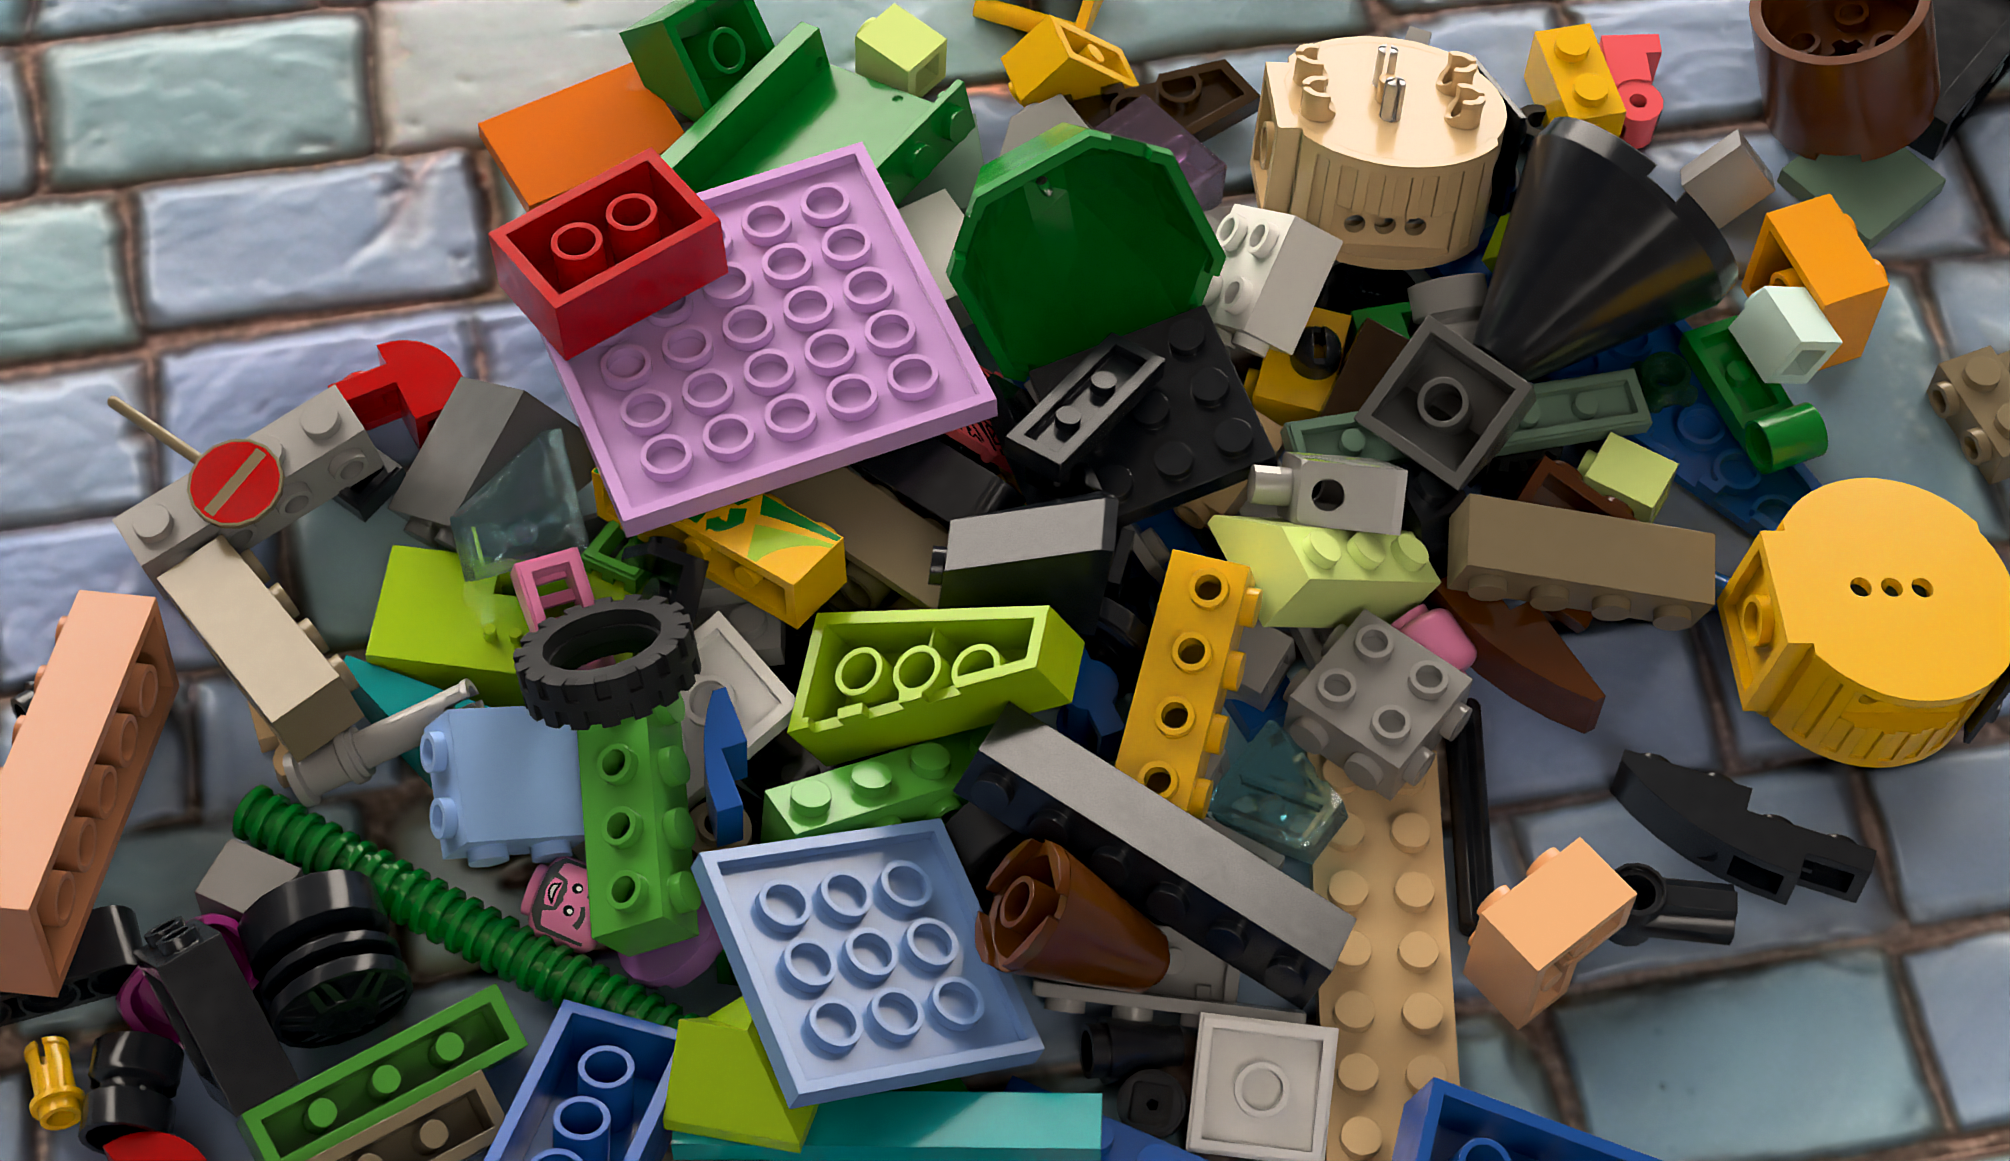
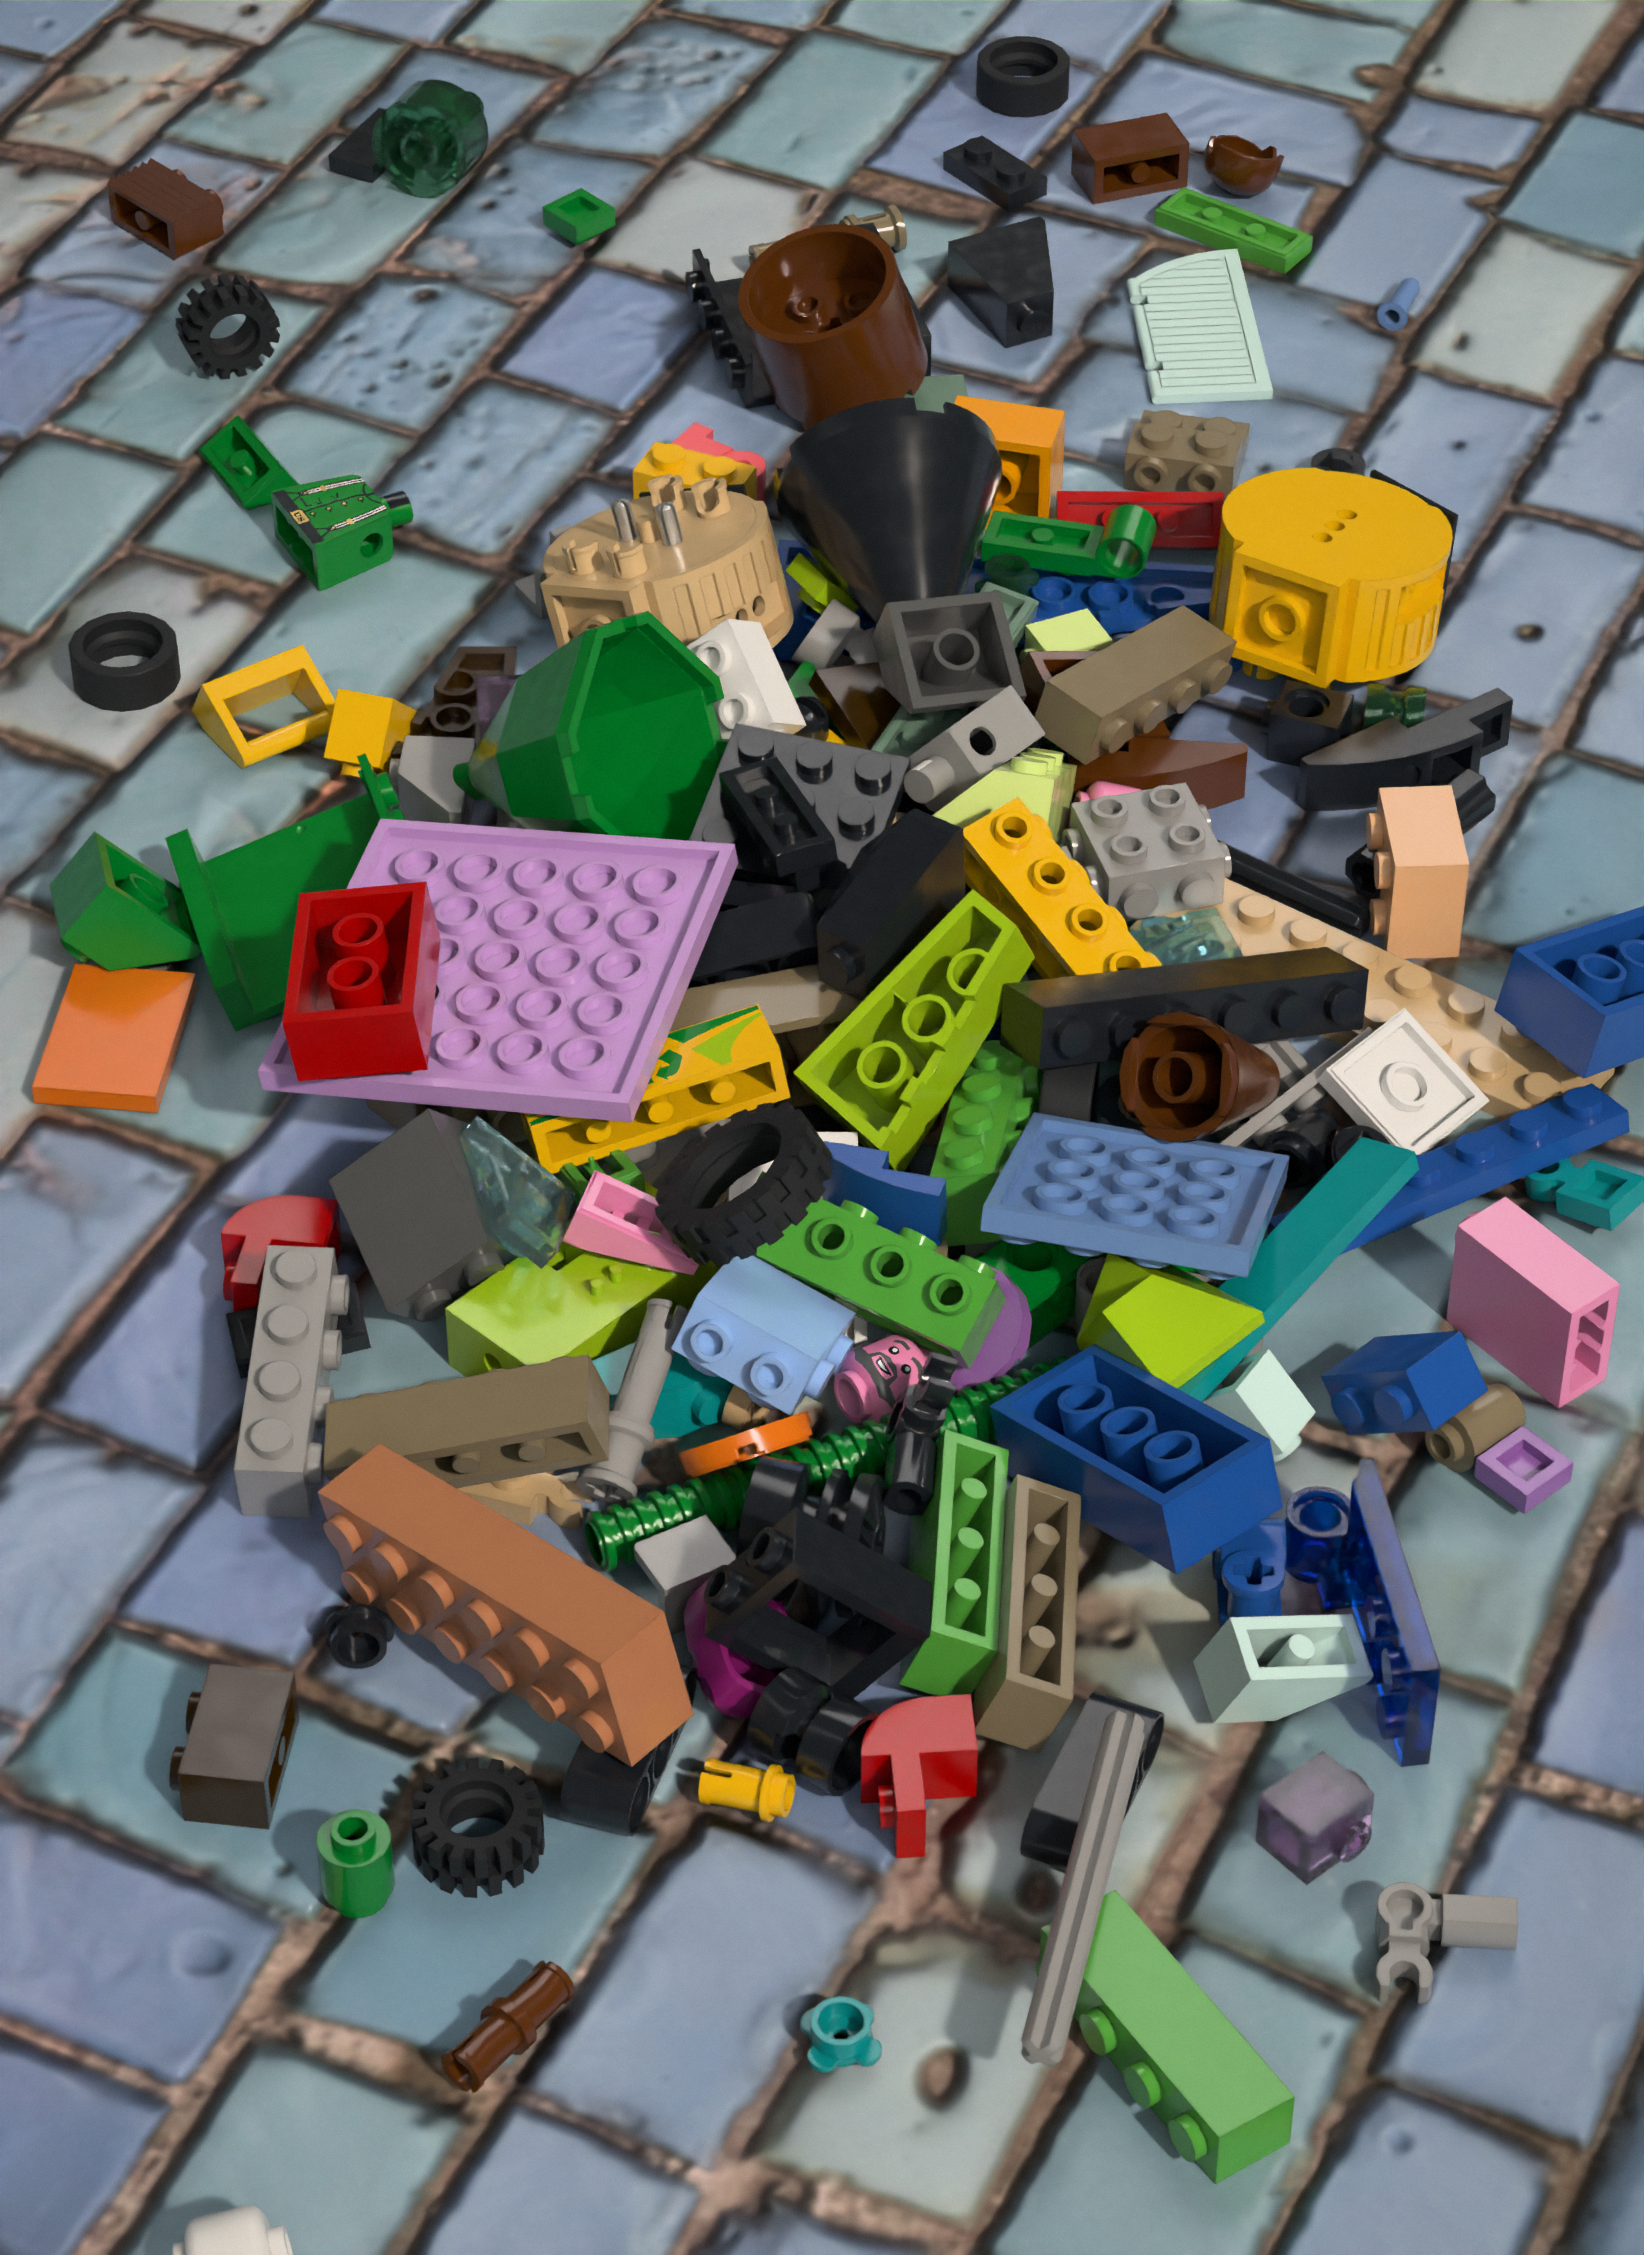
camera: 50 degrees left, 15 degrees down
piece [107,396,285,529] -> none
black bracket [621,536,709,627] -> none
yellowish green brick [854,3,947,98] -> none
light aqua brick [1728,286,1843,384] -> none
none -> orange tile [677,1411,813,1478]
none -> black bar [882,1351,958,1516]
none -> red plate [1056,491,1224,551]
none -> black brick [1260,680,1354,767]
none -> clear green wheel [1364,683,1427,729]

